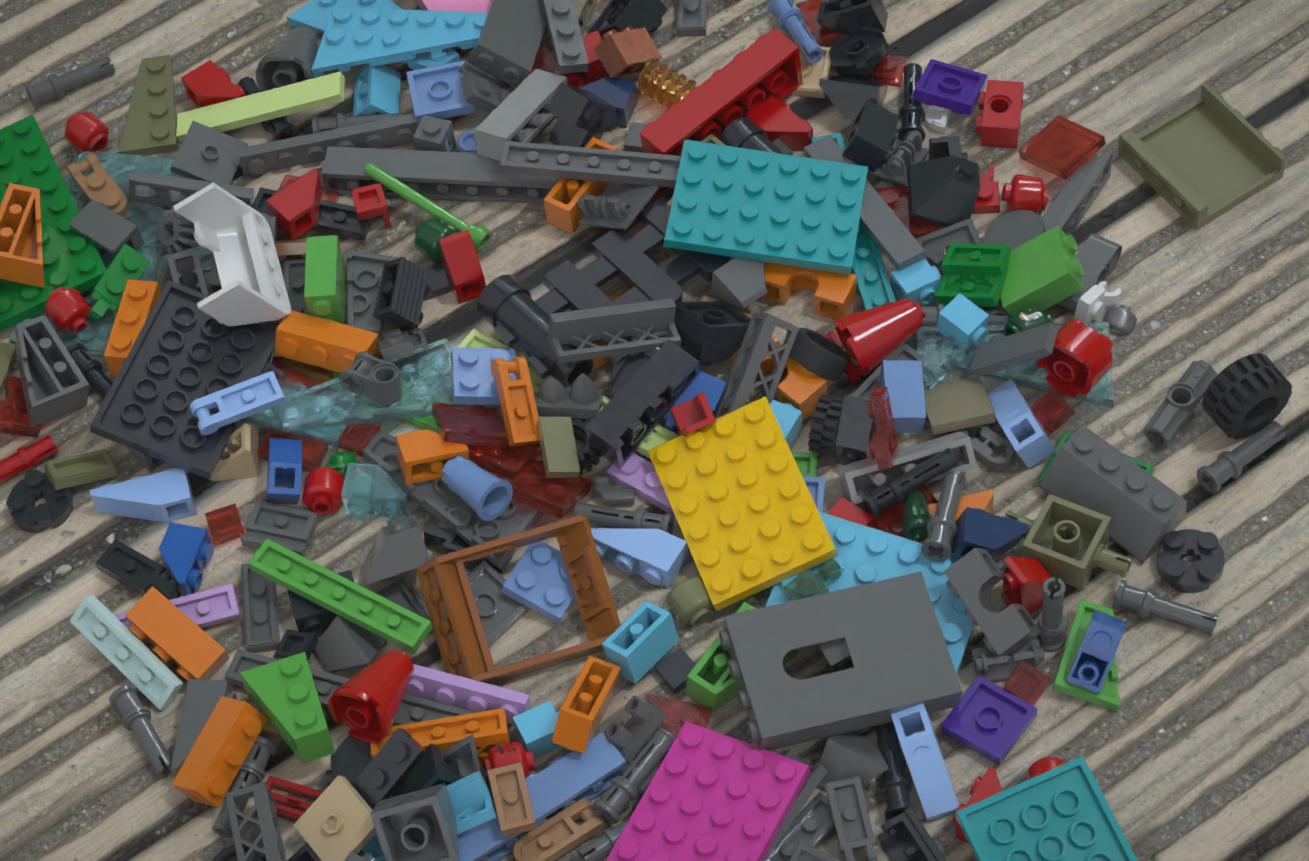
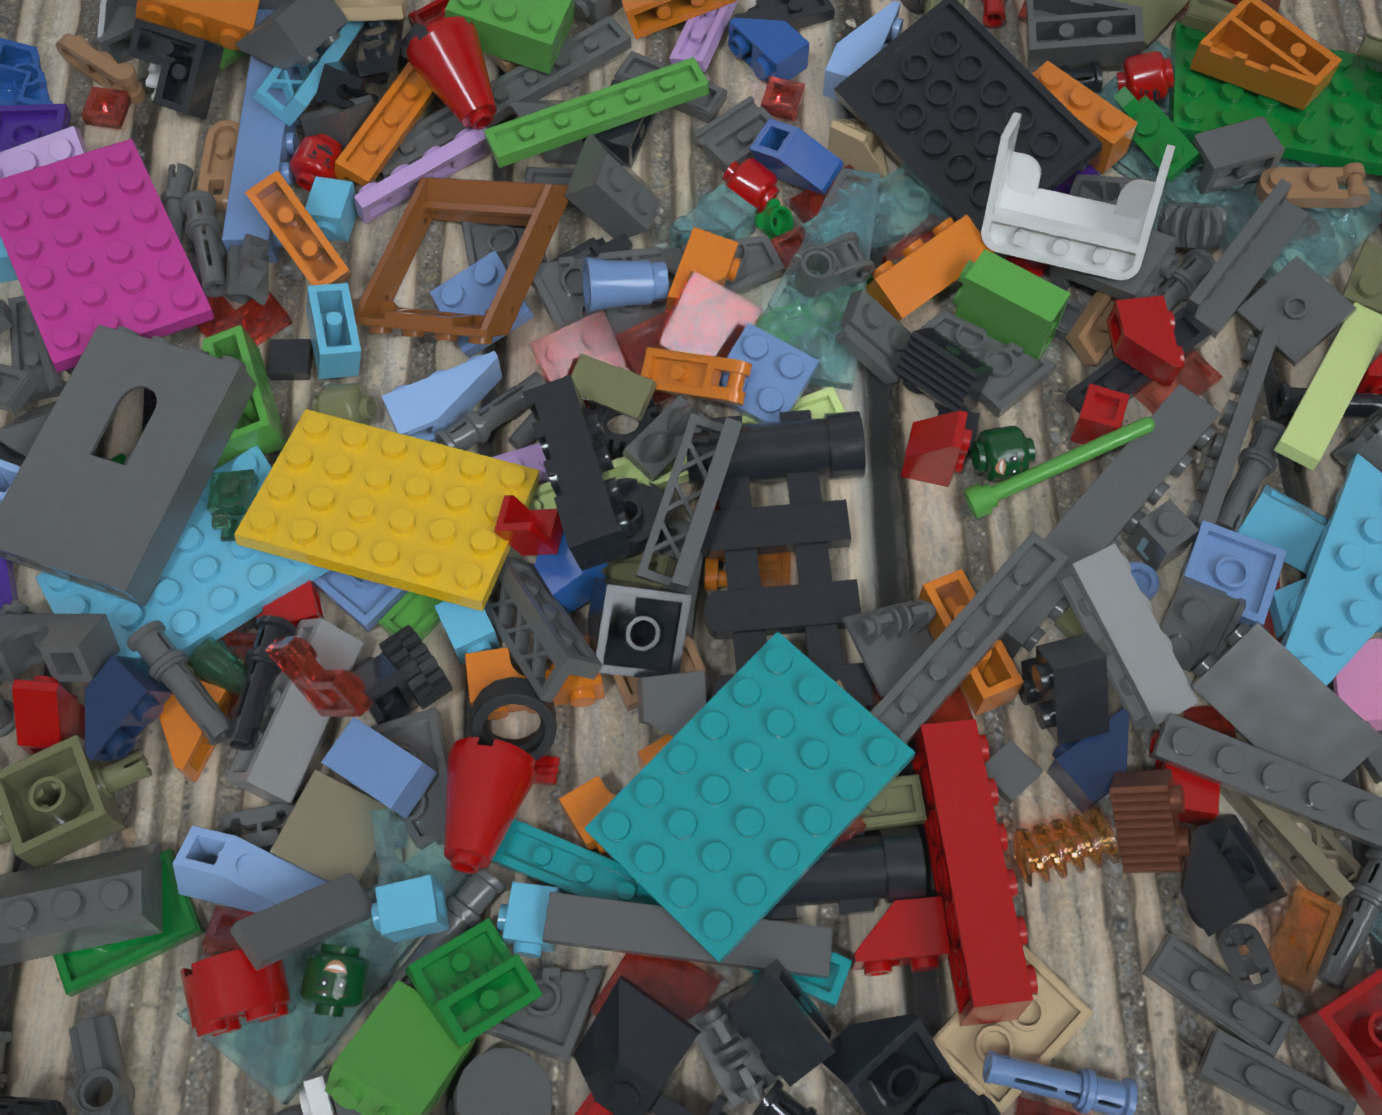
camera: 120 degrees right, 10 degrees up
light blue plate [189,371,285,435] -> none
black tile [273,629,319,661] -> none
medium nougat plate [487,762,537,837] -> none

